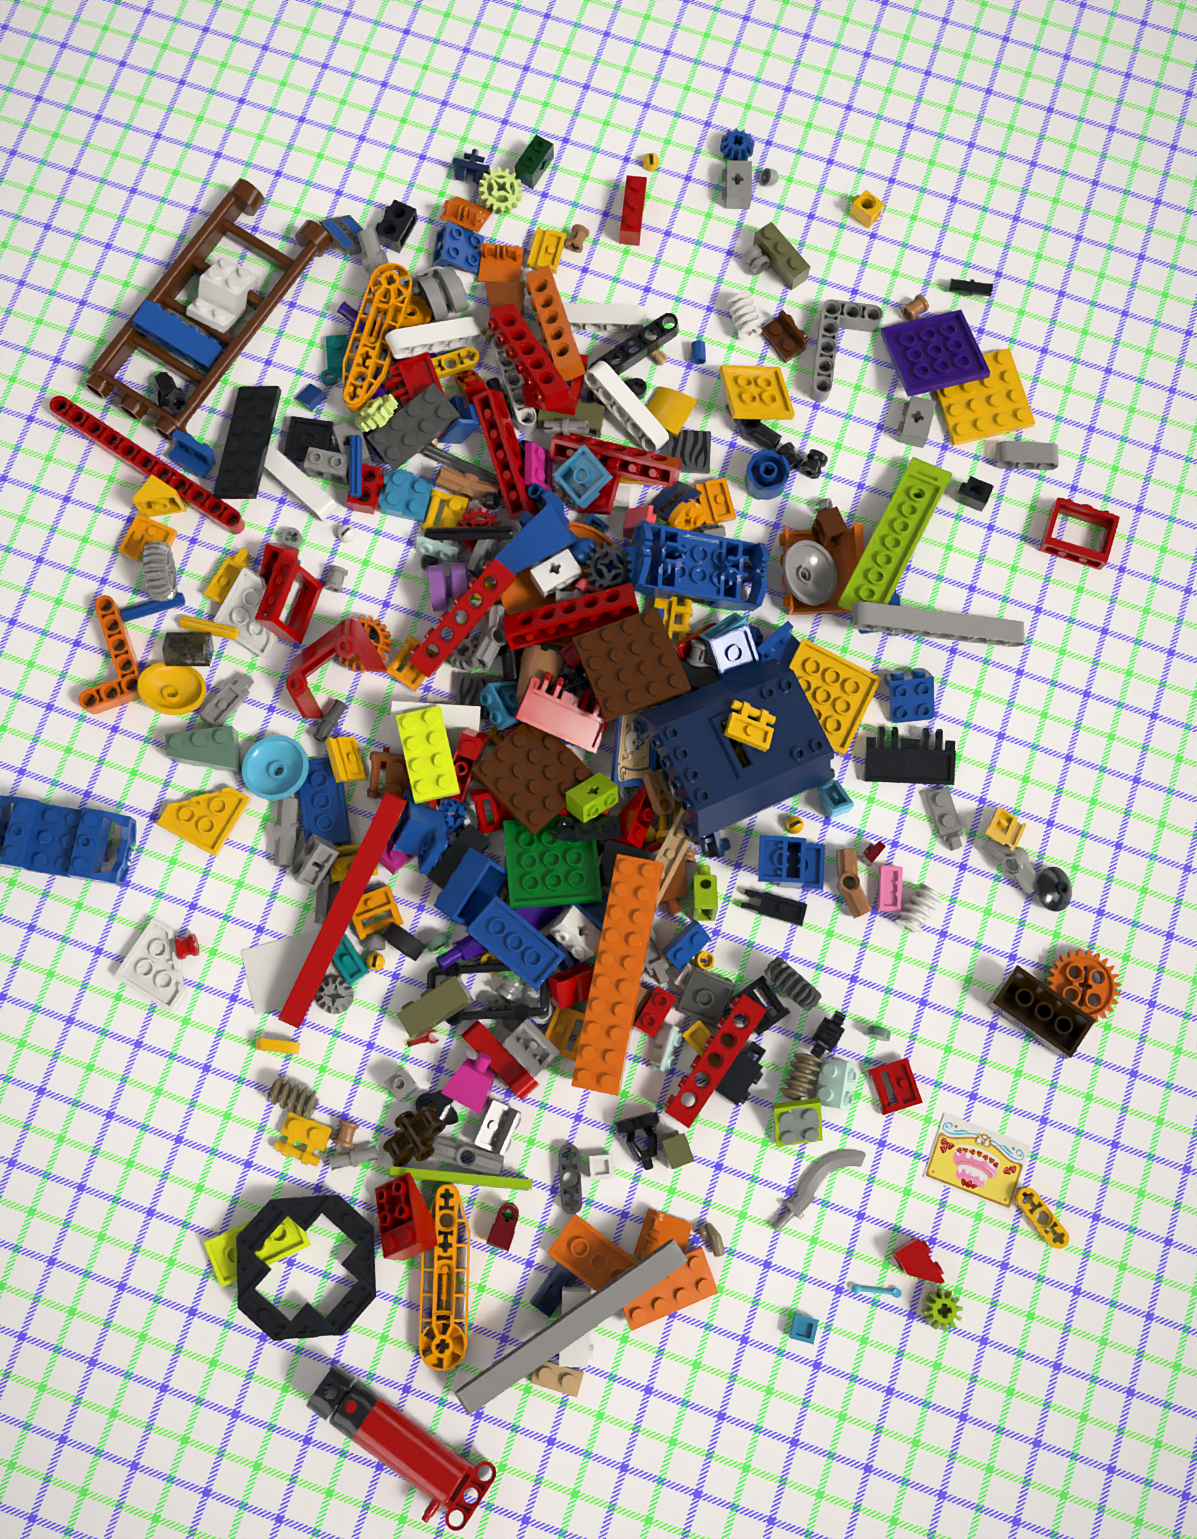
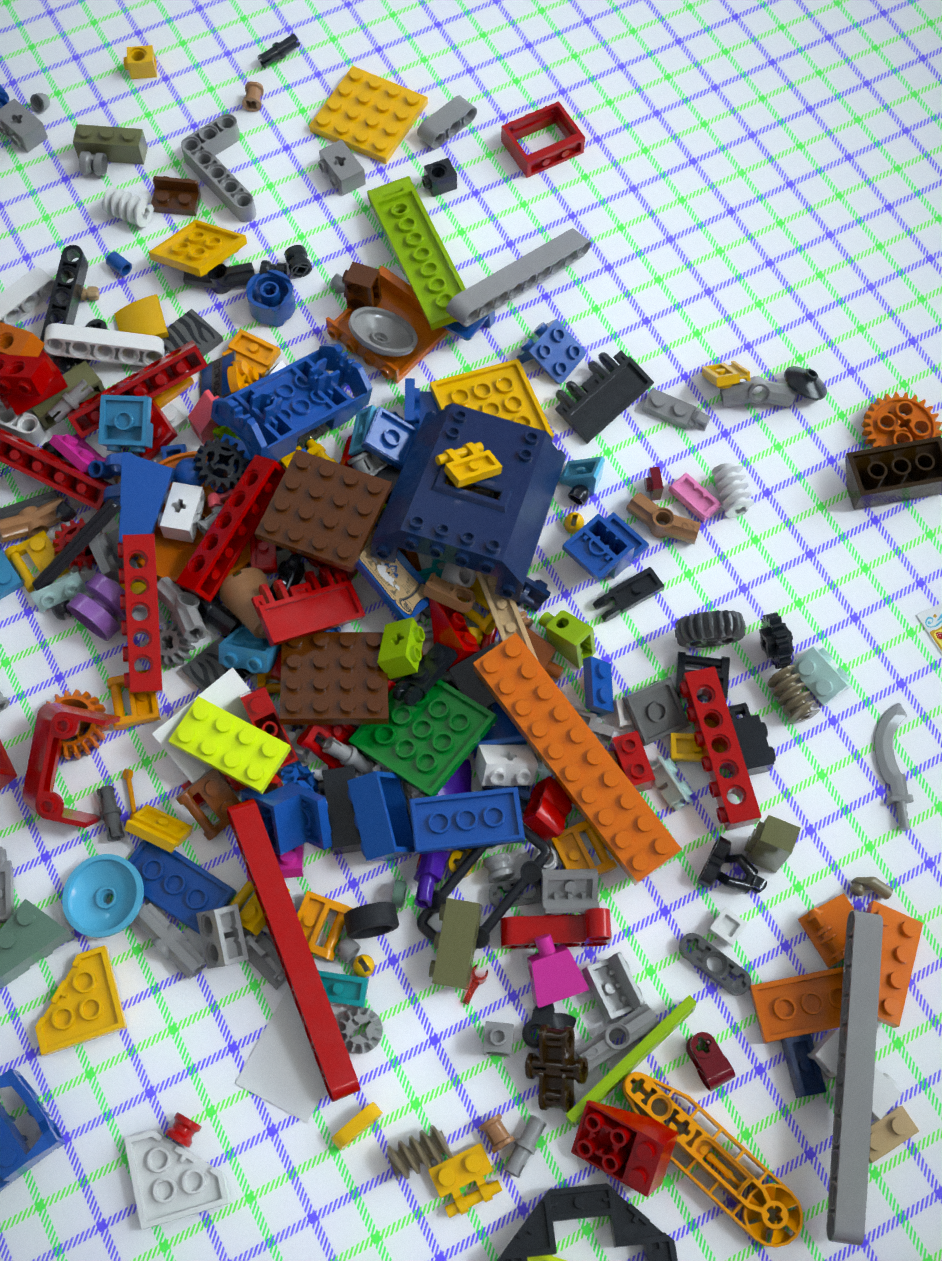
camera: 45 degrees left, 10 degrees down
yellow hinge [694,951,714,970] -> none
piece [773,1098,823,1147] -> none
sand green tile [867,1025,891,1041] -> none
red plate [867,1058,923,1115] -> none
dark purple plate [881,309,990,397] -> none
none -> light orange hinge [123,769,137,820]
none -> light grey pin [322,737,374,775]
none -> black hinge [568,484,590,506]

